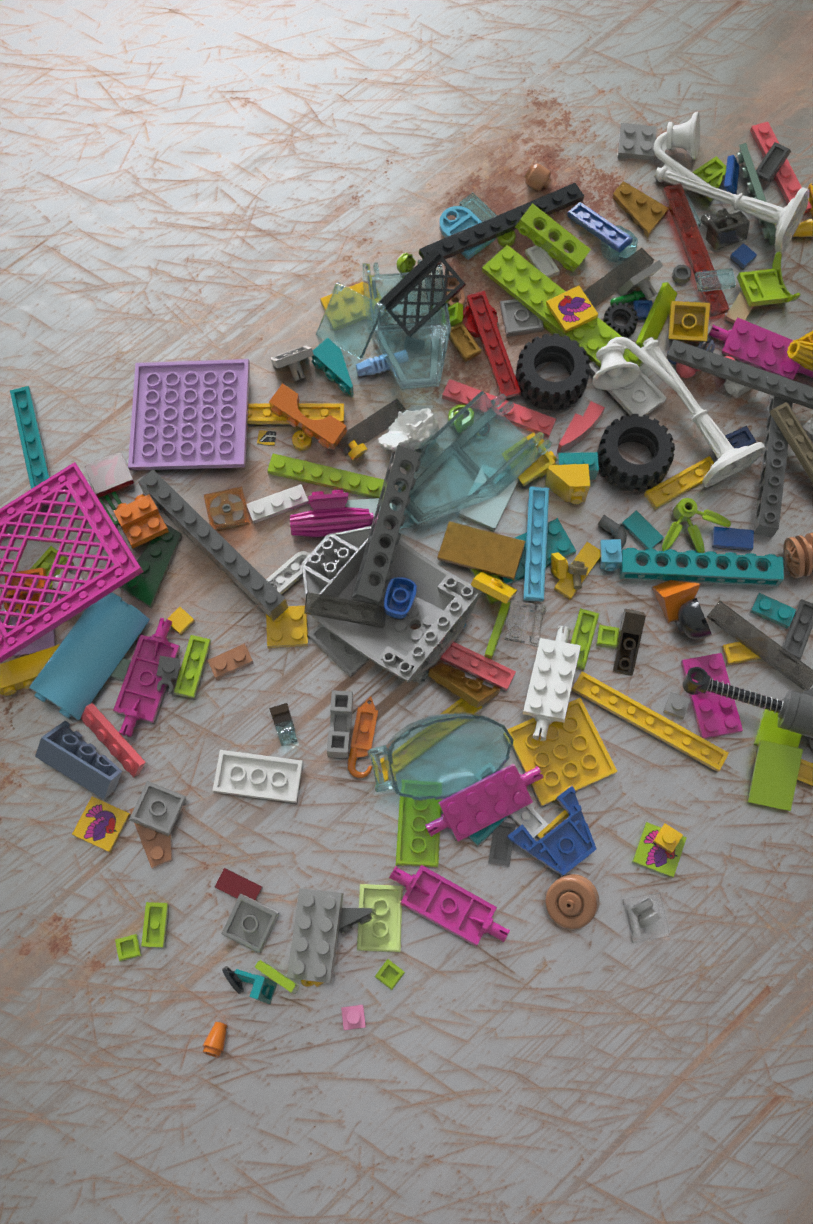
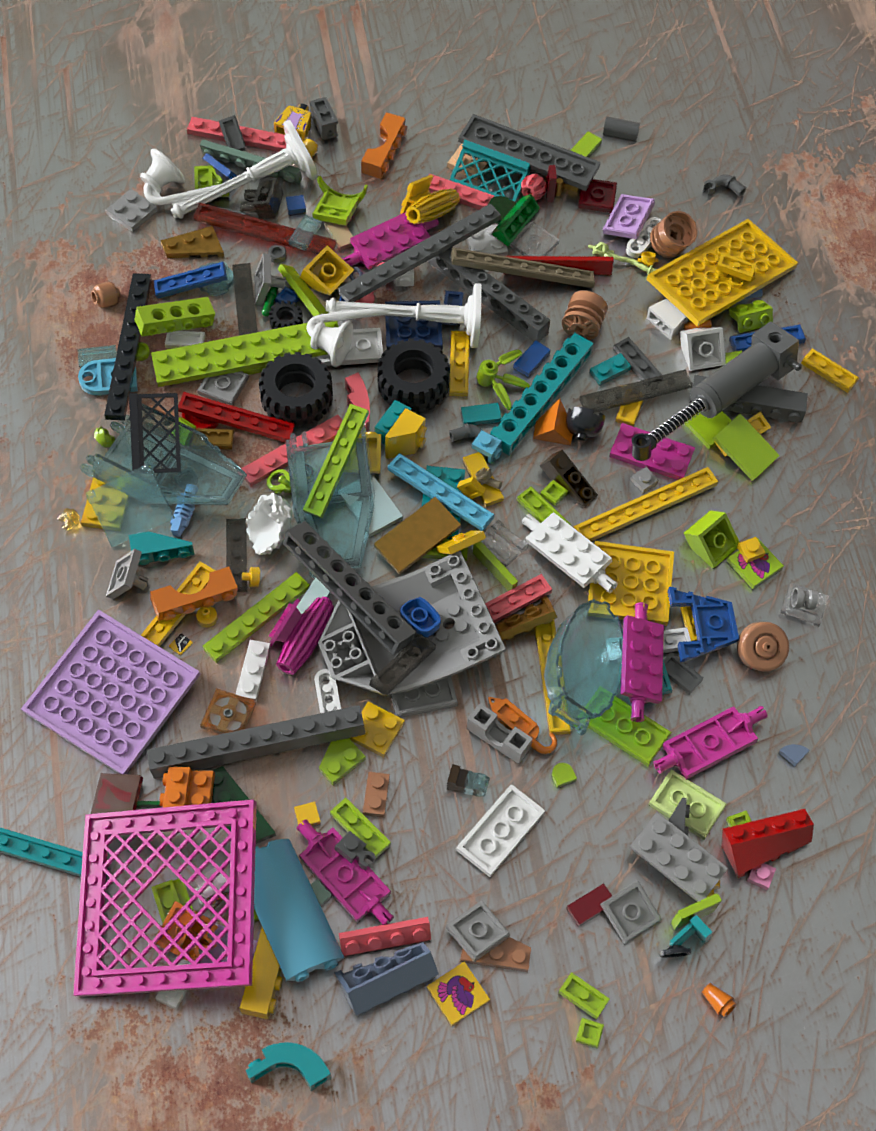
camera: 60 degrees left, 10 degrees down
yellow tile [546,286,598,333] -> none
none -> clear yellow plate [57,508,80,530]
none -> lime plate [303,404,369,519]
none -> lime wing [319,738,366,785]
none -> dark blue plate [385,300,443,350]
none -> lime tile [552,763,577,788]
none -> lime slope [683,510,740,568]
none -> red wedge [721,809,814,879]
none -> sand blue tile [779,744,810,767]

